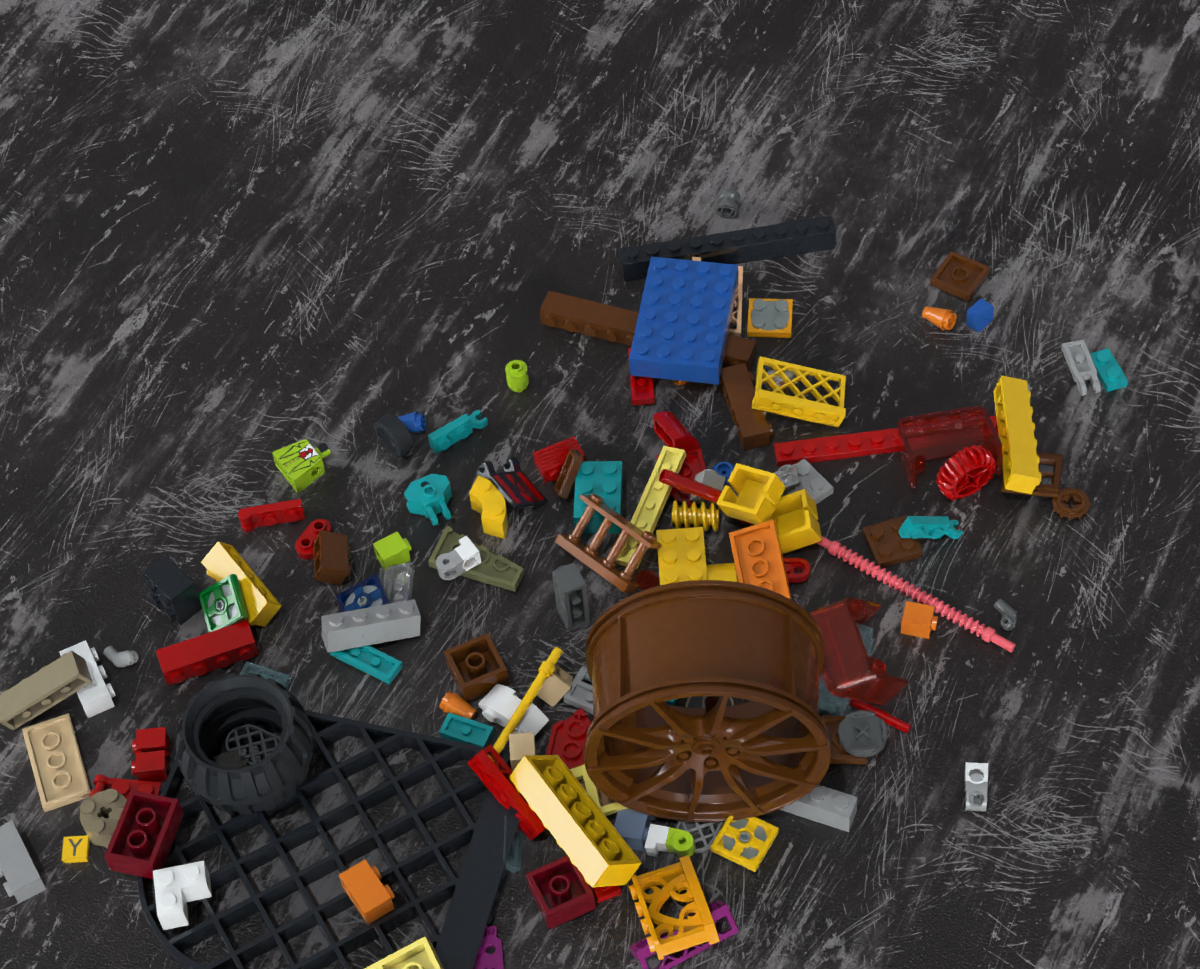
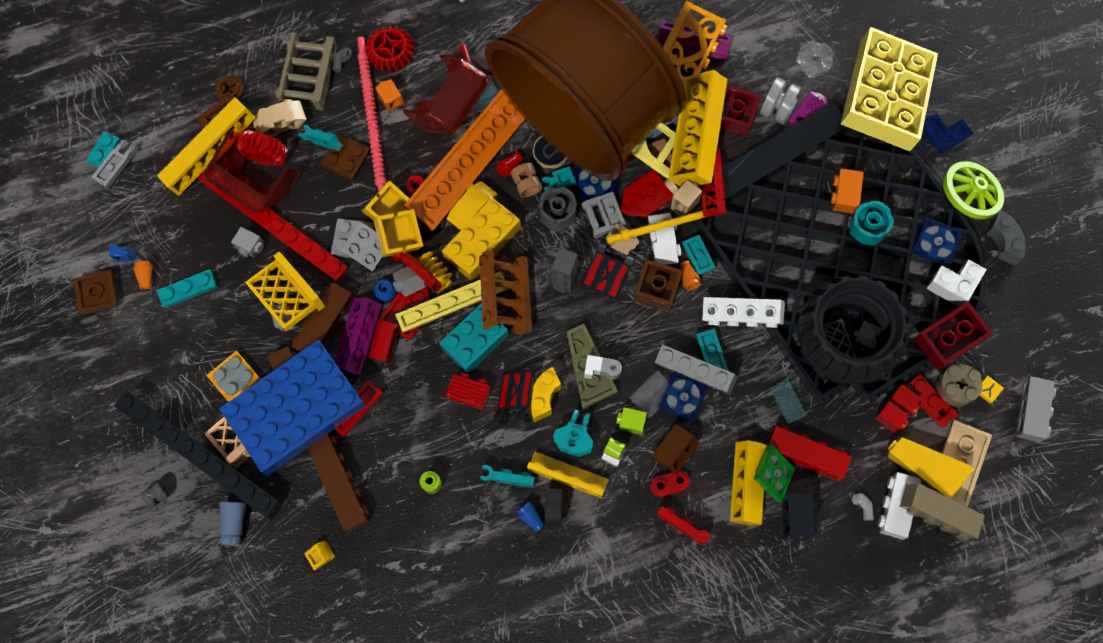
camera: 135 degrees left, 20 degrees up
lime torso [272,439,331,493] -> none
reddish brown tile [554,448,584,499] -> none
none -> teal plate [157,269,218,309]
none -> sand blue plant [219,502,247,545]
none -> light grey brick [231,227,265,258]
none -> tan brick [252,99,306,138]
none -> dark tan fence [276,32,337,110]
none -> yellow slope [304,541,335,570]
none -> magenta fence [334,298,382,376]
none -> red gear [366,25,414,73]
none -> yellow fence [527,452,609,499]
none -> flag [581,239,636,300]
none -> lime leg [601,437,626,467]
none -> white brick [702,297,785,328]
none -> light grey wheel [760,77,801,125]
none -> teal brick [850,201,894,246]
none -> yellow slope [888,437,975,499]
none -> clear blue piece [912,217,963,267]

